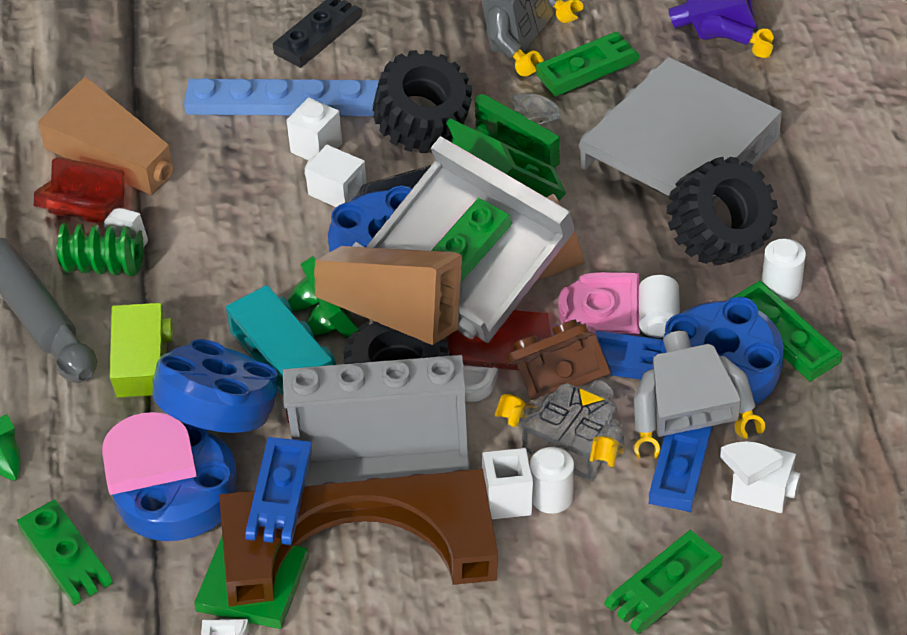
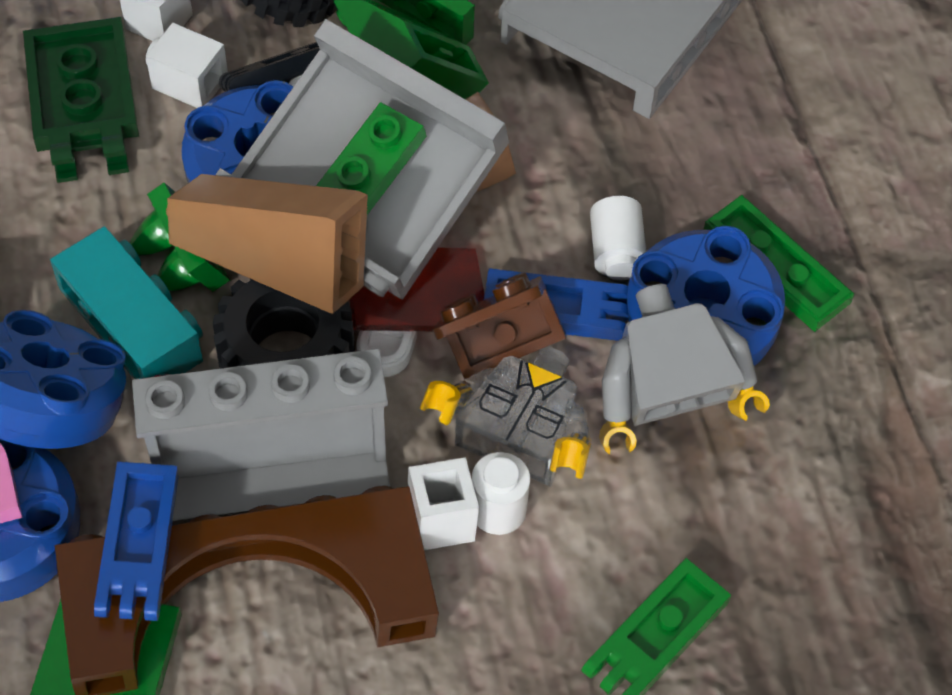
camera: 10 degrees left, 10 degrees up
bright pink tile [558,272,640,336] -> none
blue hinge [648,426,713,512] -> none
black tyre [666,156,778,265] -> none
white tile [720,442,784,486] -> none
white brick [731,441,801,513] -> none
white brick [762,239,806,301] -> none
none -> dark green tile [23,17,139,183]

